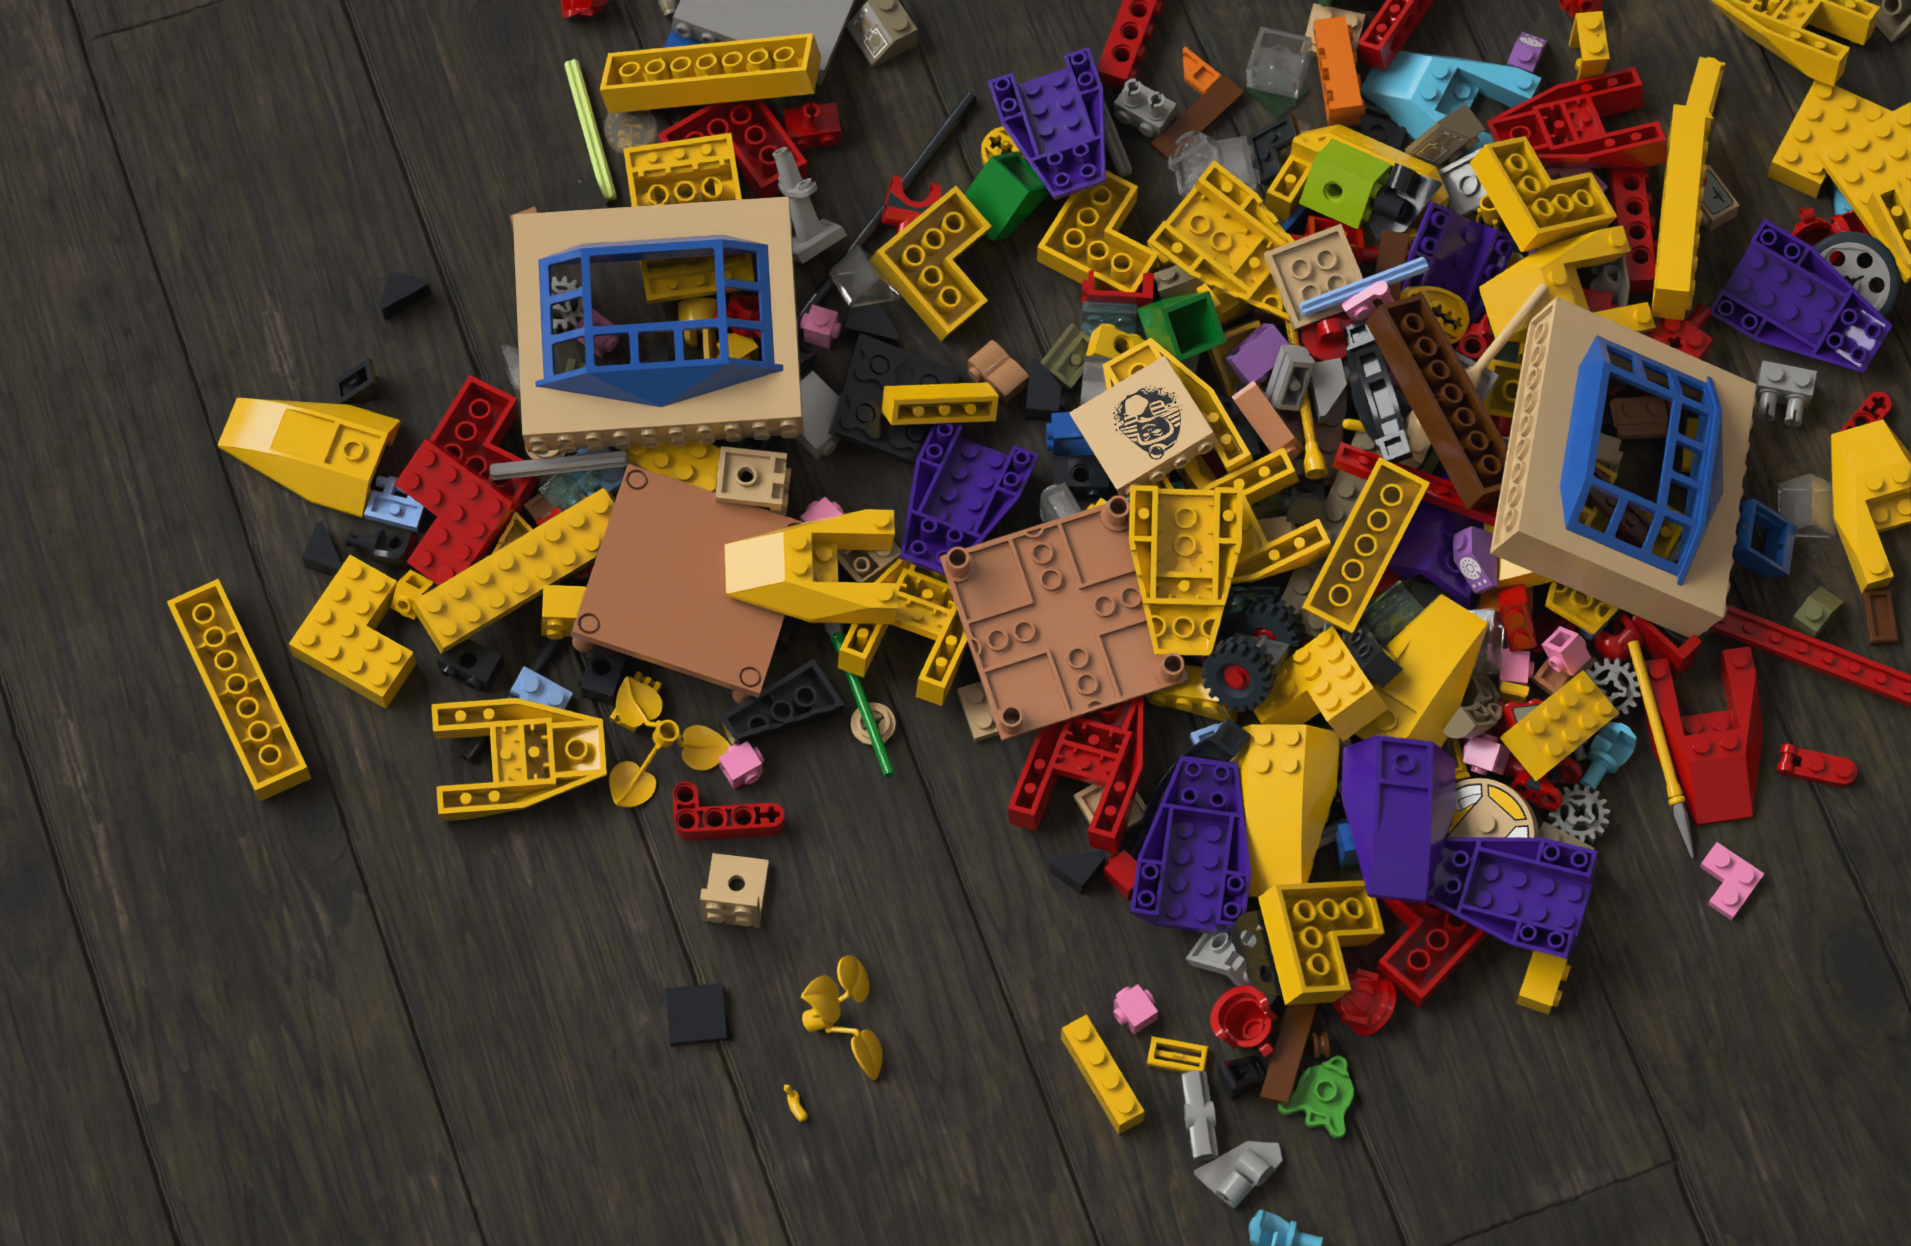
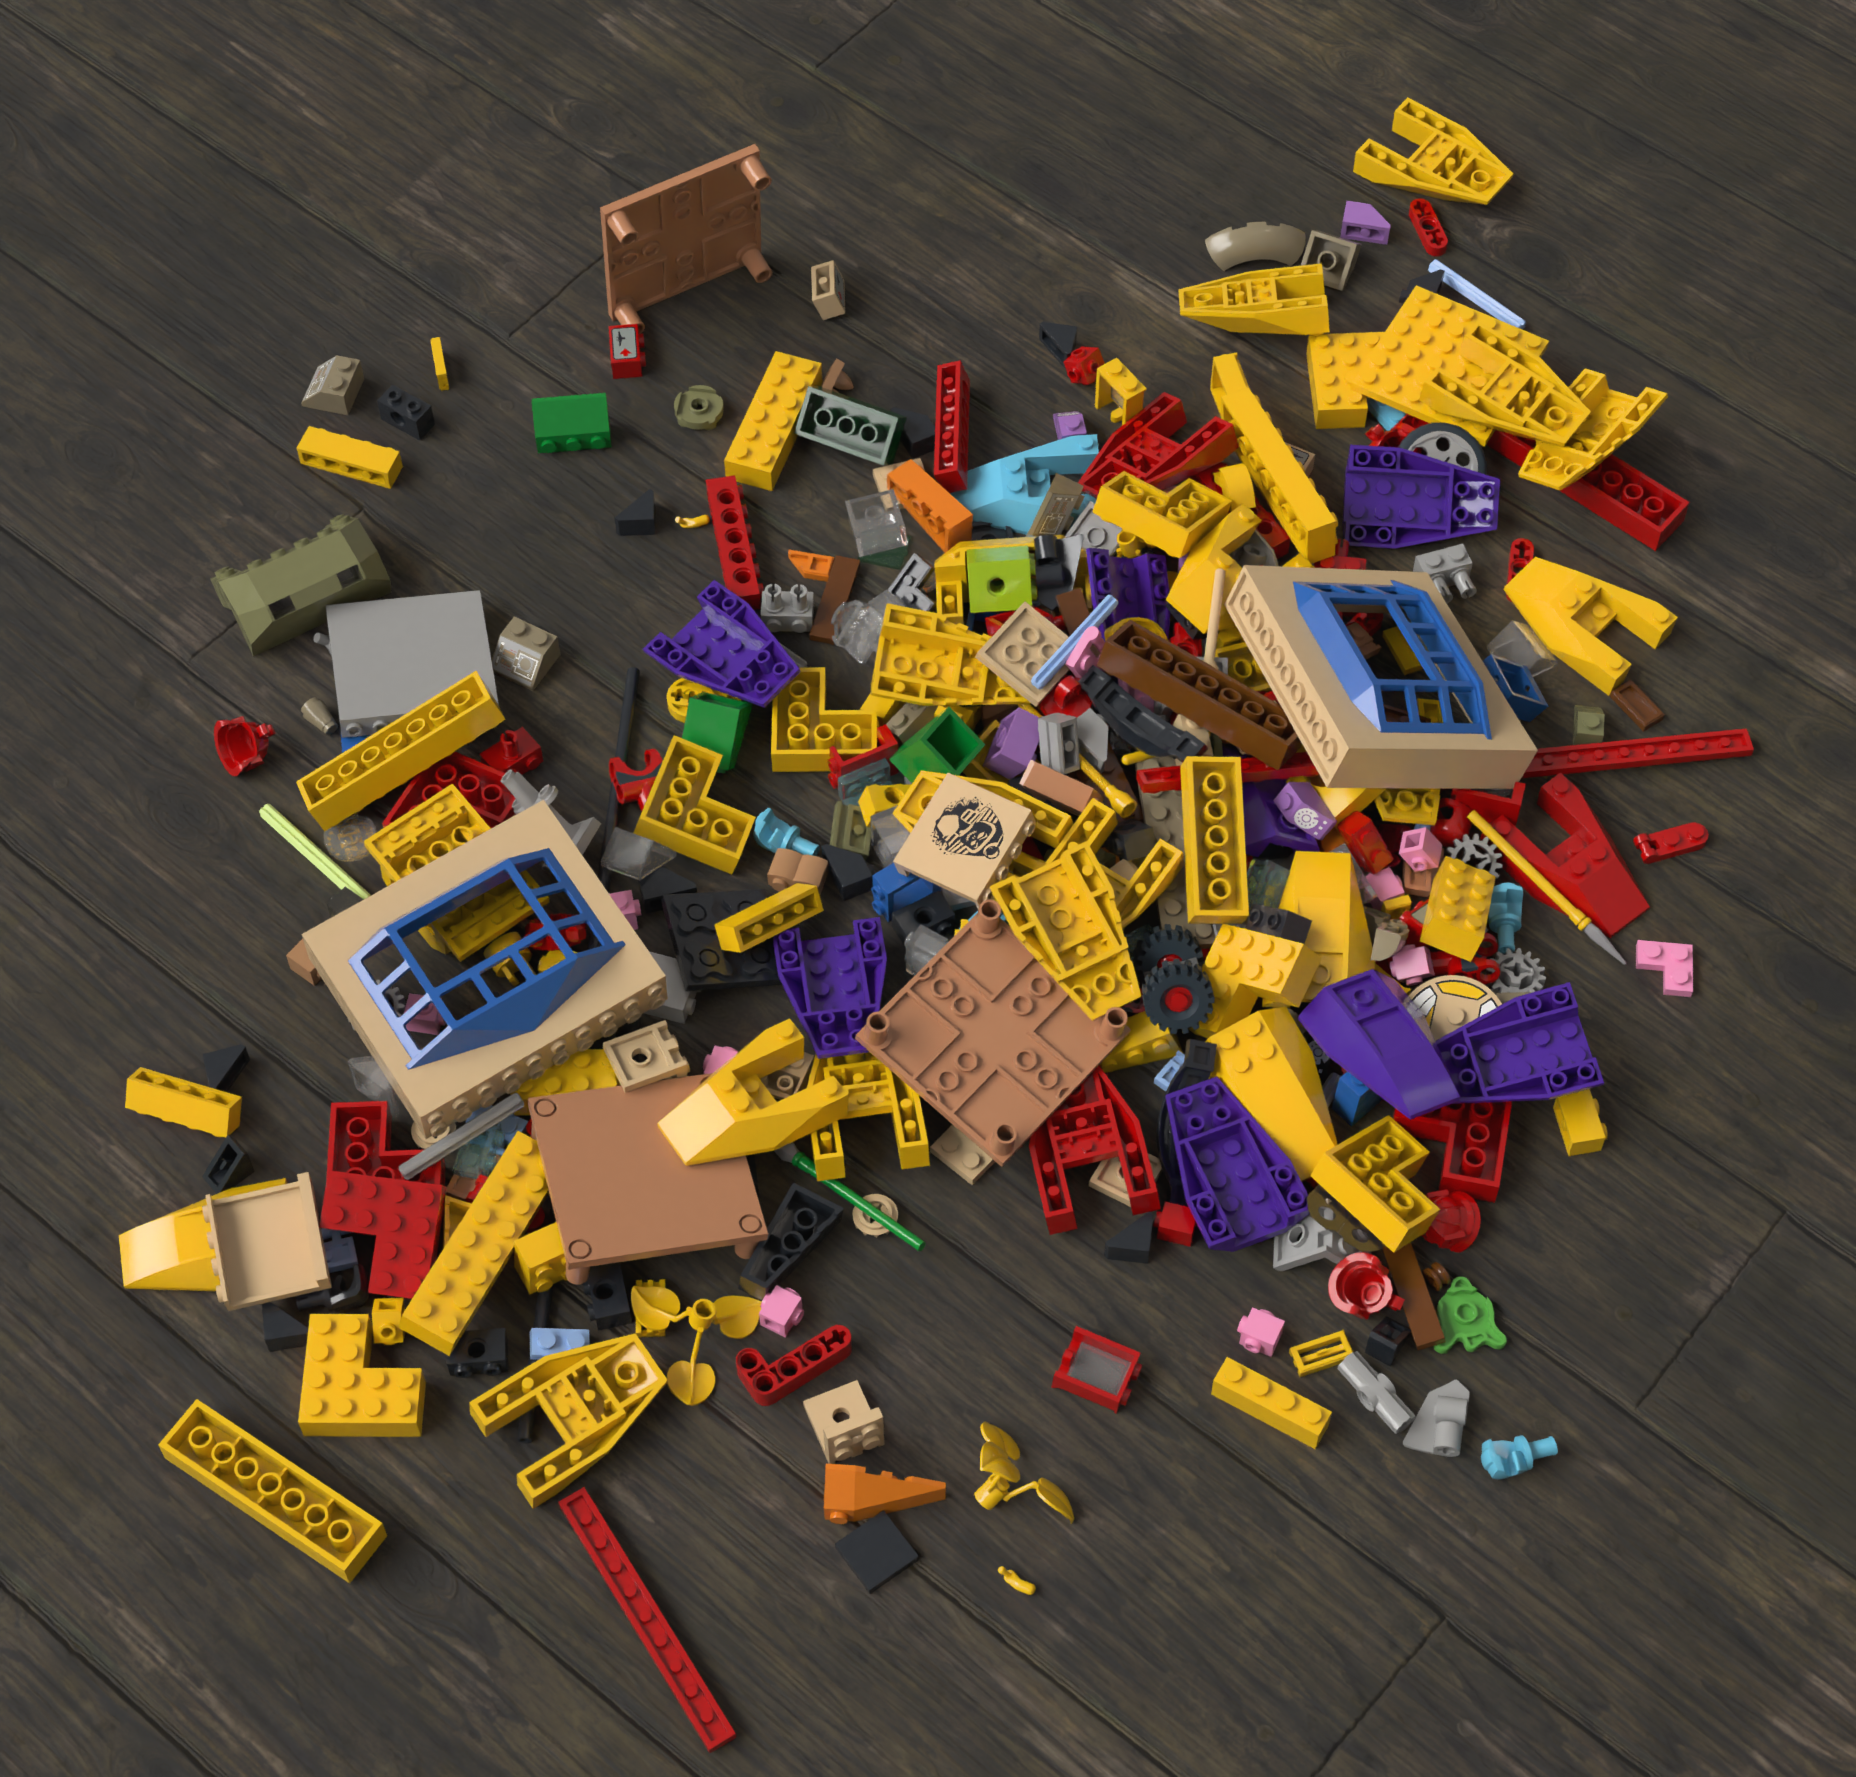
camera: 30 degrees left, 10 degrees down
none -> yellow brick [125,1067,242,1138]
none -> tan panel [202,1172,332,1311]
none -> red plate [558,1487,736,1753]
none -> medium azure piece [753,808,820,856]
none -> orange wedge [824,1464,946,1524]
none -> window [1051,1326,1143,1413]
none -> yellow brick [1213,463,1256,512]

